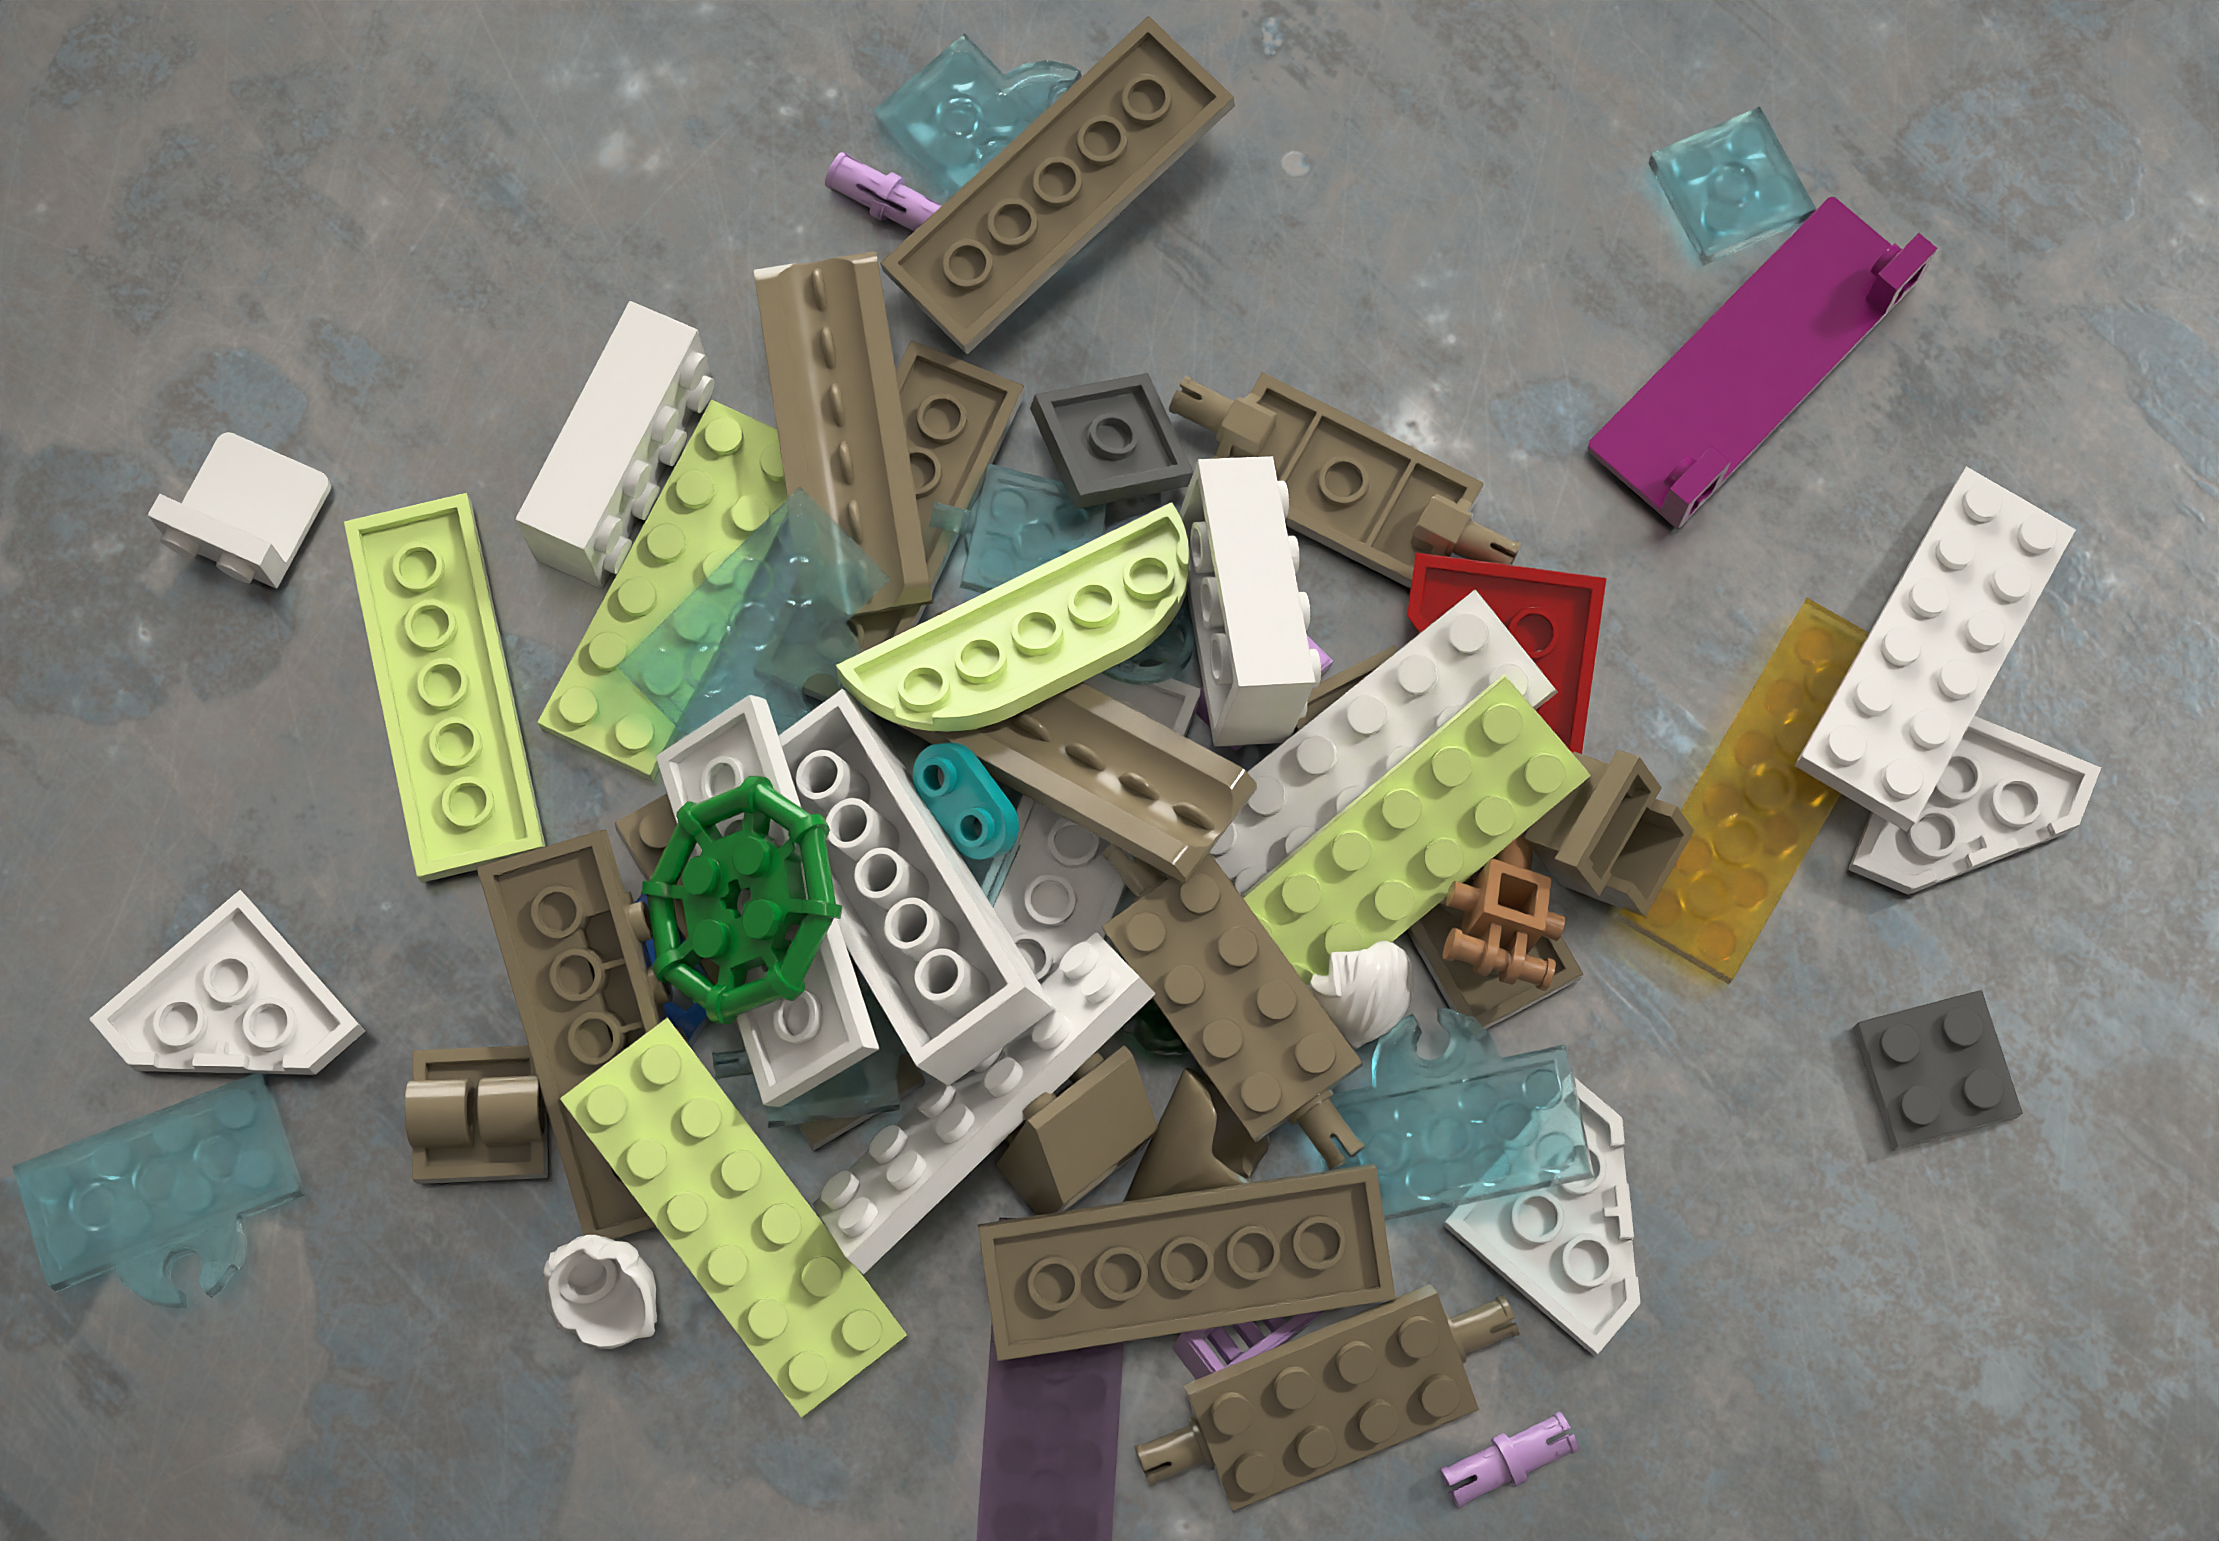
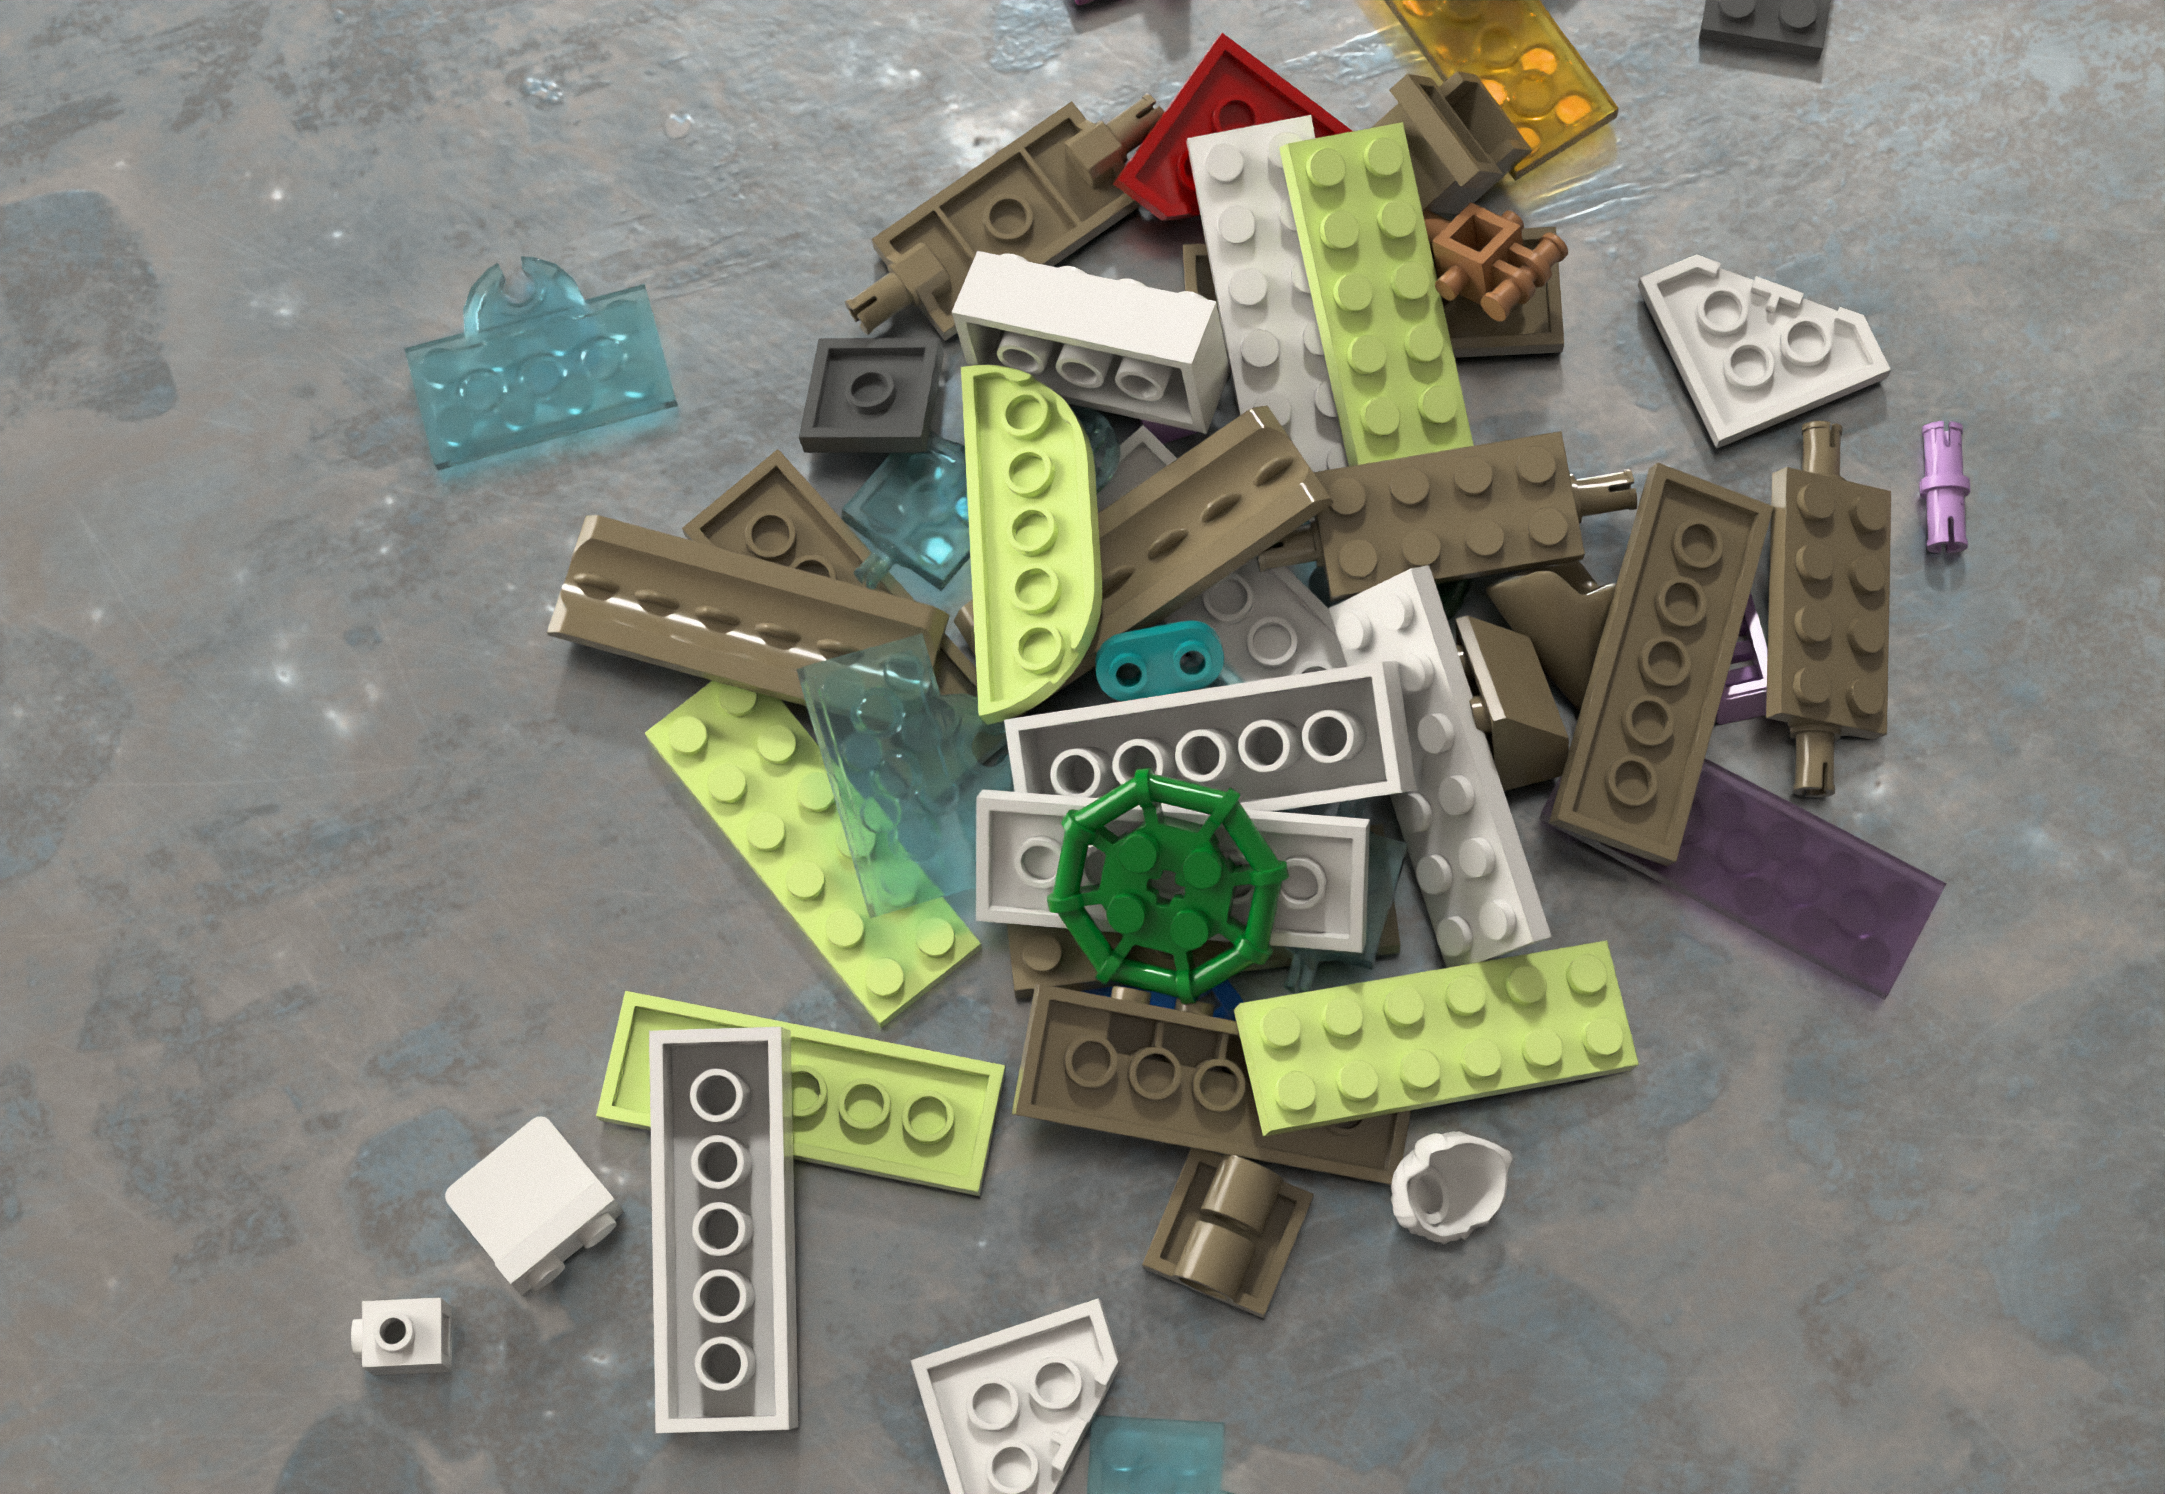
camera: 60 degrees left, 0 degrees up
white brick [515,301,715,589] -> none
lavender pin [825,151,942,231] -> none
dark tan plate [880,16,1235,354] -> none
white hair [1307,941,1414,1049] -> none
clear light blue plate [1318,1008,1594,1221] -> none
none -> white brick [351,1298,452,1376]
none -> white brick [649,1027,799,1433]

